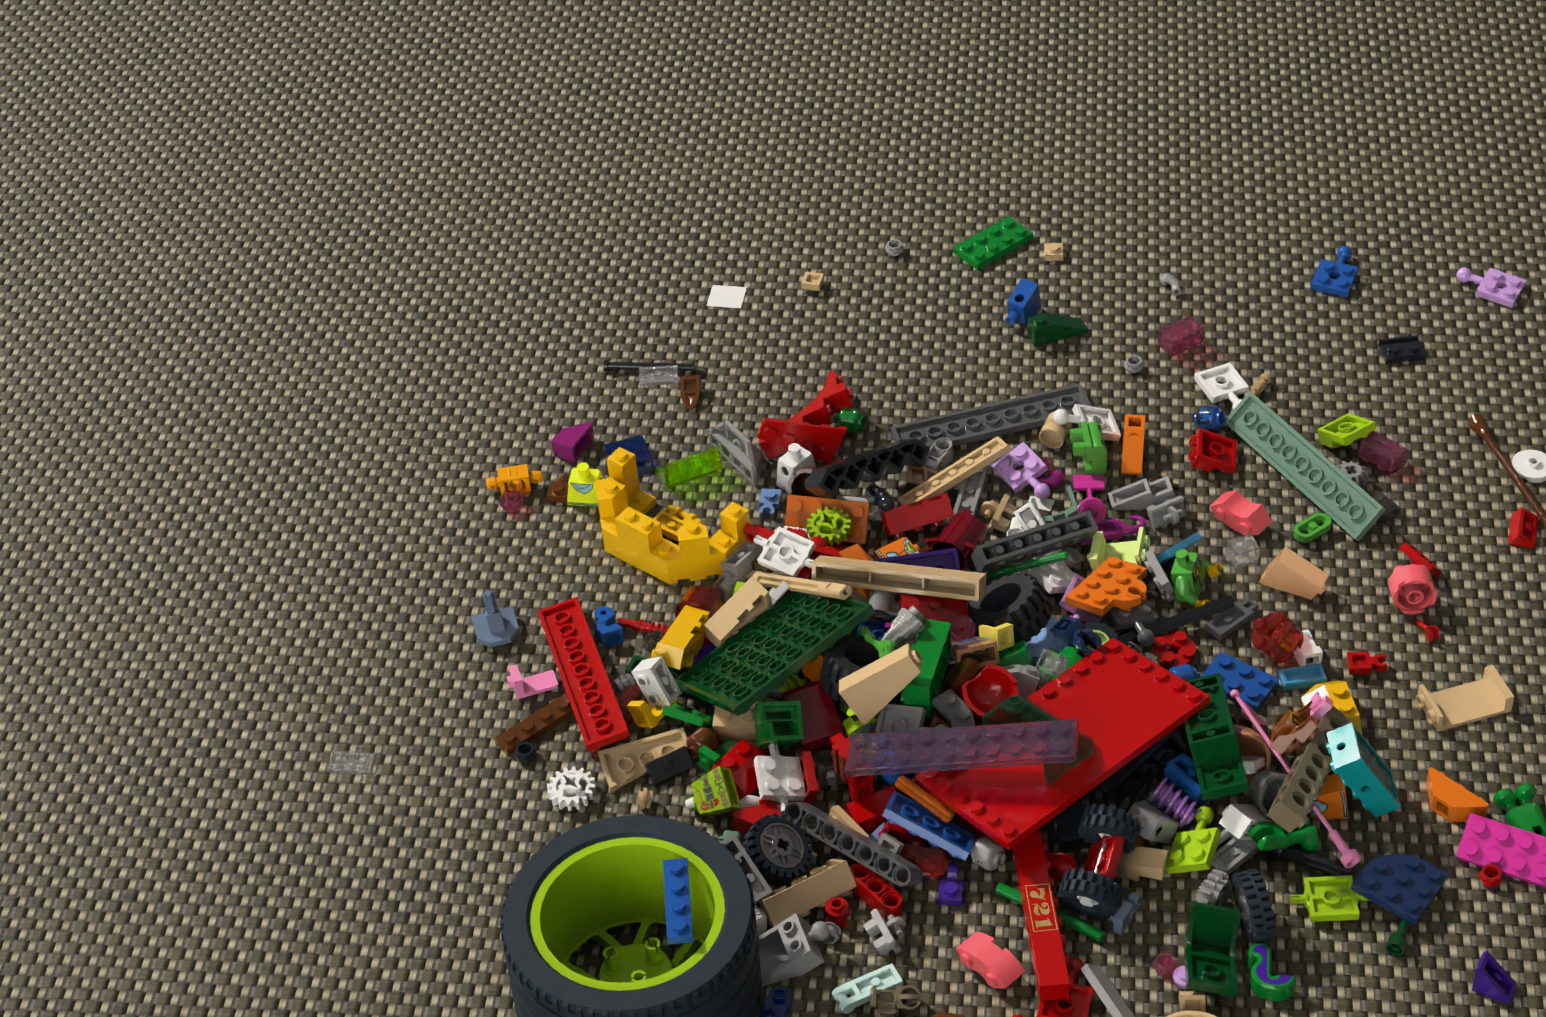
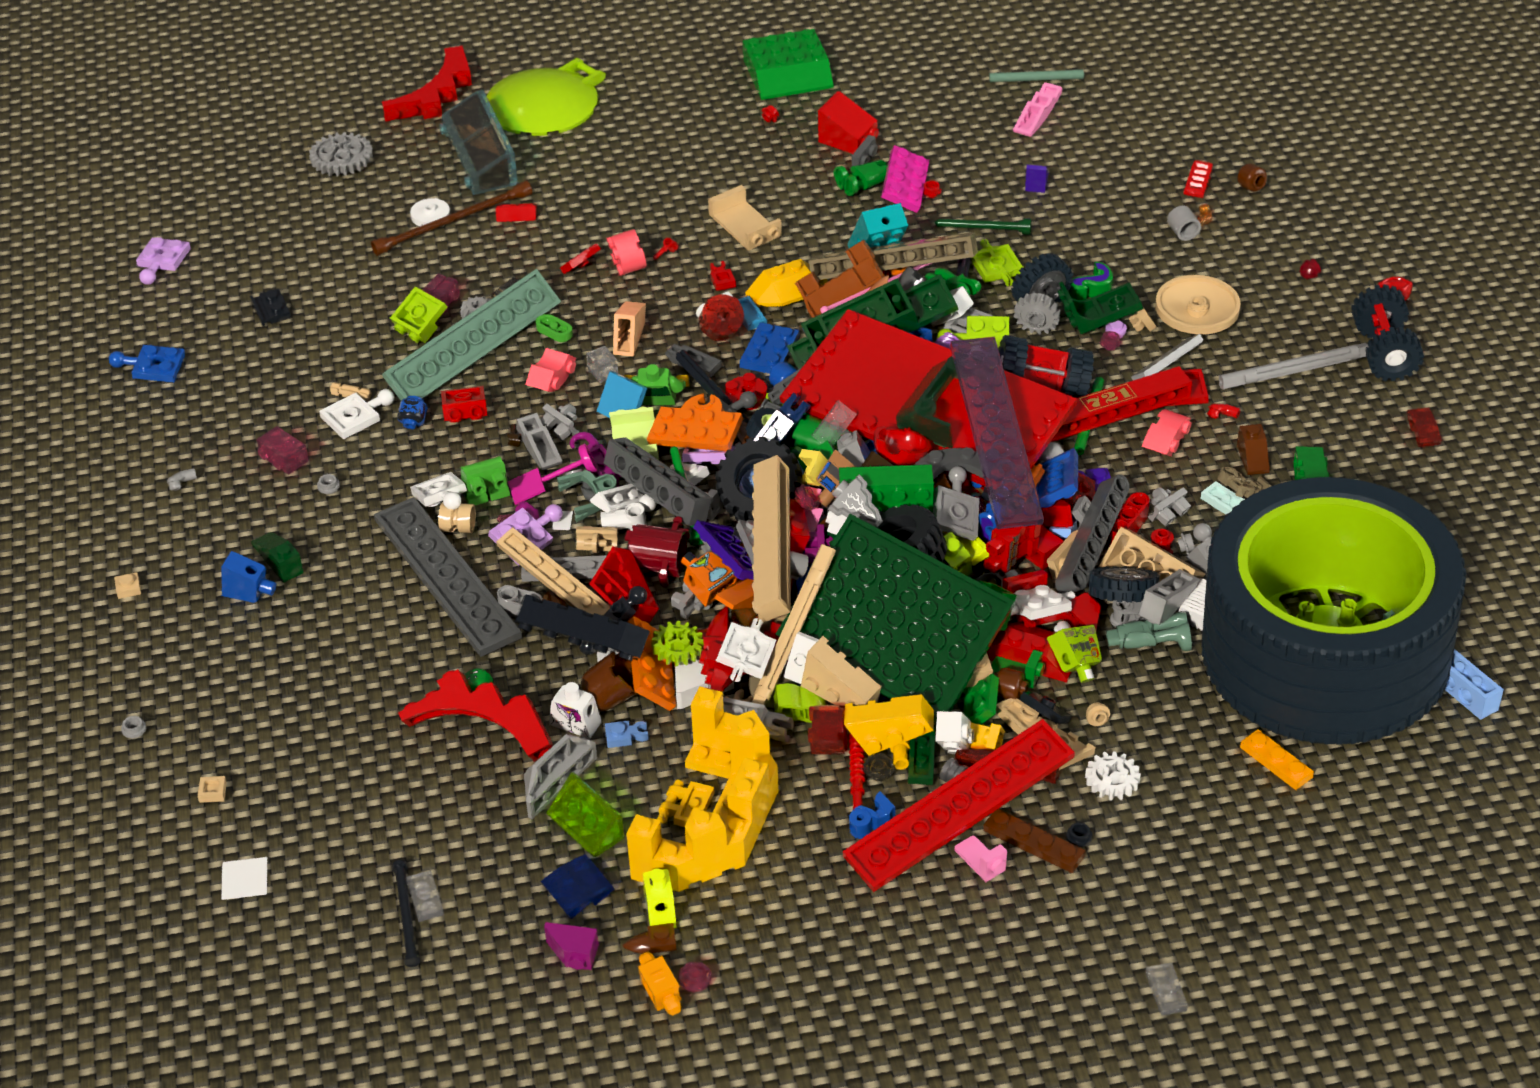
camera: 110 degrees left, 0 degrees up
sand blue piece [471,591,520,647] -> none
blue plate [663,858,693,945] -> none
reddish brown plate [680,375,701,411] -> none
red wing [757,417,847,464] -> none
tan slope [839,643,922,725] -> none
bright green piece [859,626,895,658] -> none
green plate [953,216,1033,270] -> none
orange slope [1121,414,1145,475] -> none
light grey plate [1144,549,1175,602] -> none
bright pink plate [1310,692,1333,721] -> none
dark blue plate [1350,854,1449,926] -> none
orange slope [1426,767,1489,822] -> none

